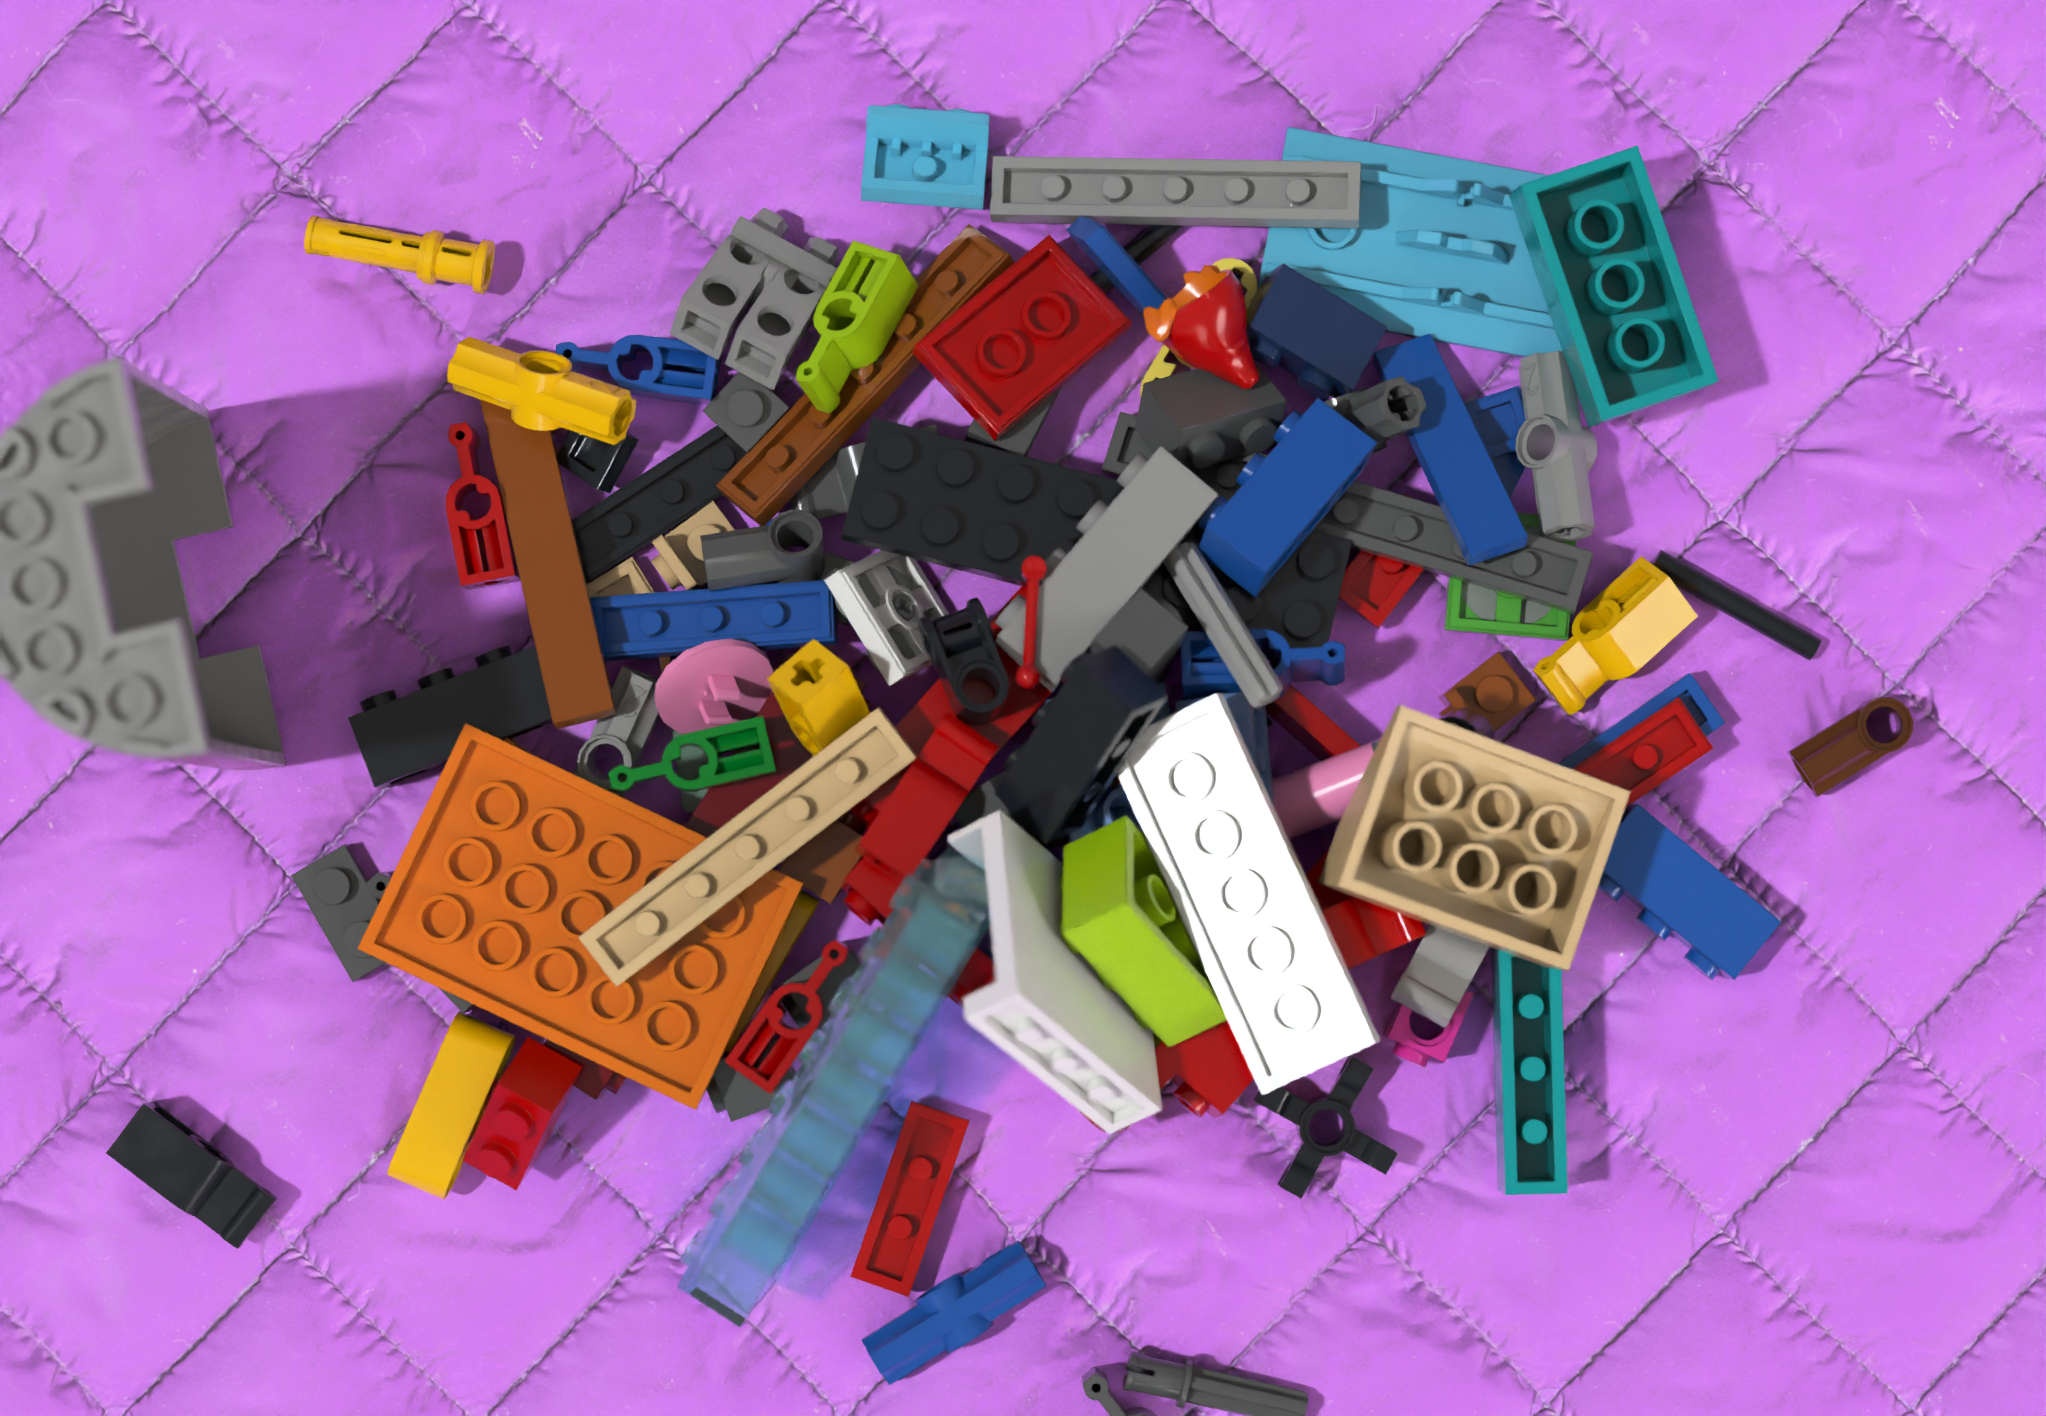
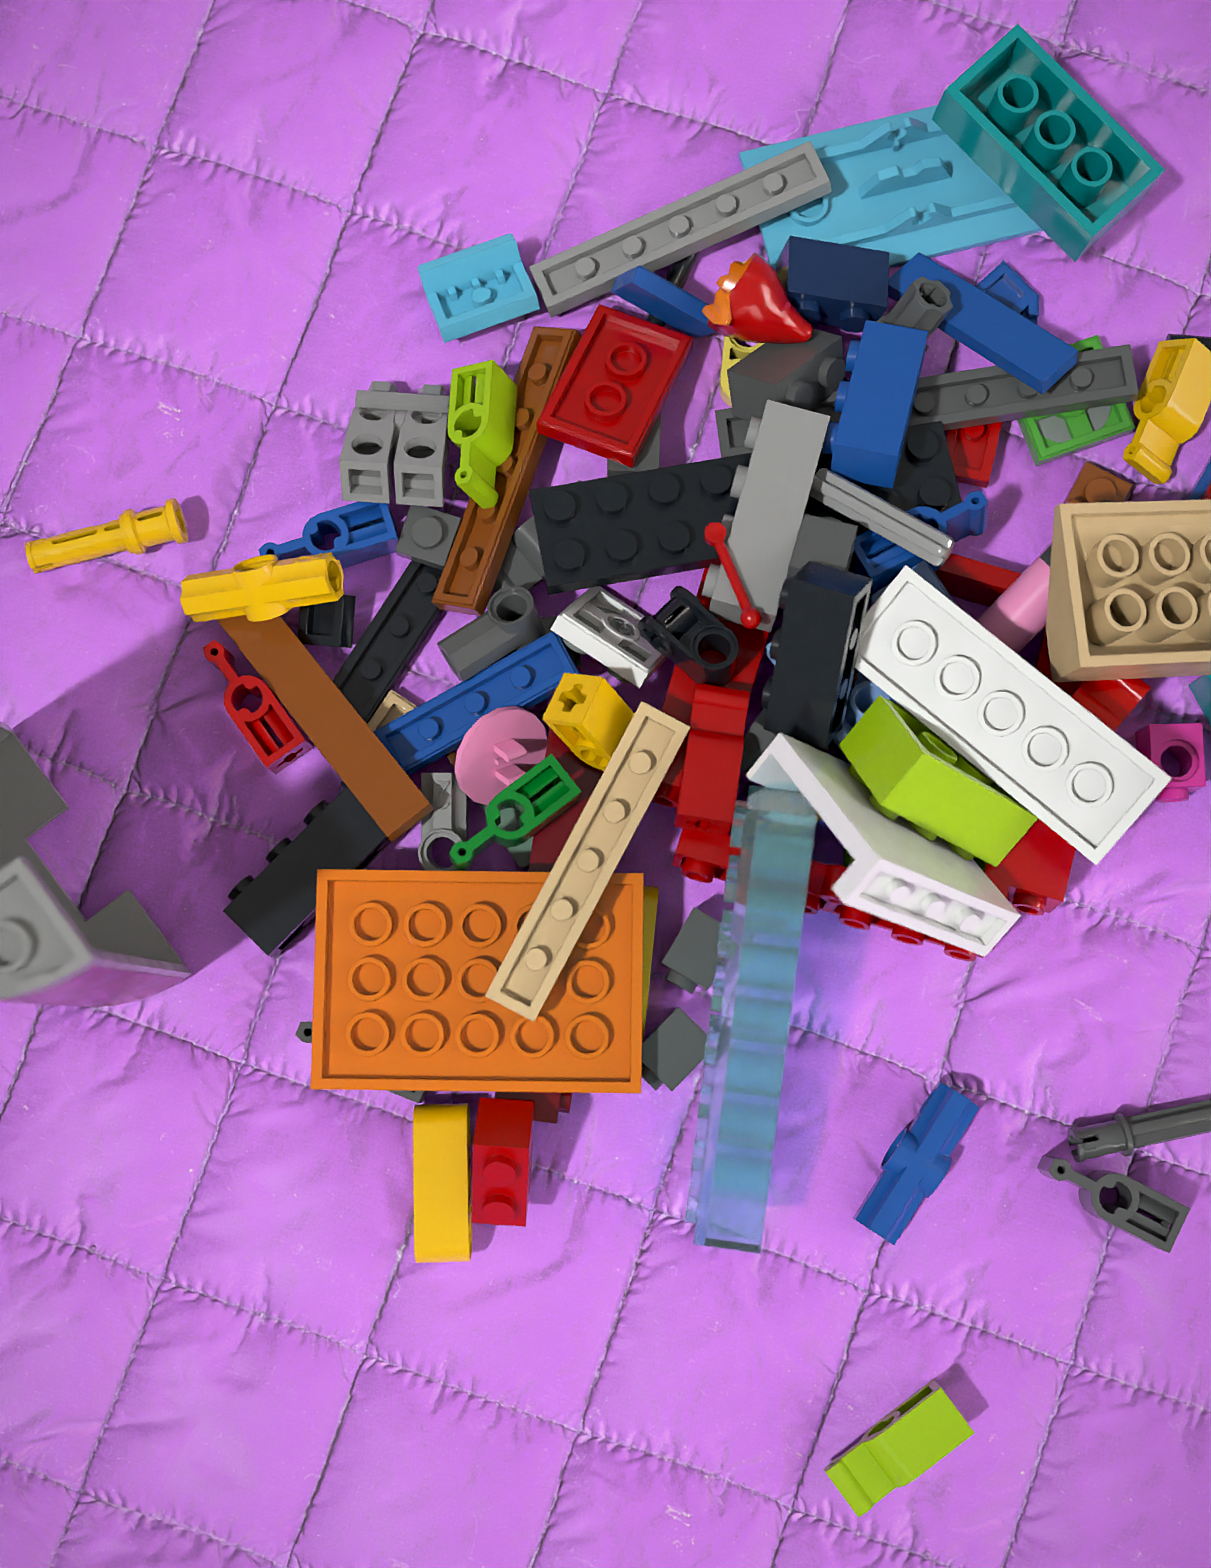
camera: 25 degrees left, 5 degrees down
black piece [106,1101,277,1249] -> none
dark grey plate [291,844,386,982] -> none
tan bracket [651,501,735,590] -> none
red piece [724,939,850,1094] -> none
dark orange brick [778,811,867,904] -> none
red plate [850,1100,970,1297] -> none
black pin [1254,1055,1398,1199] -> none
light grey piece [1390,925,1490,1028] -> none
light grey piece [1515,351,1597,542] -> none

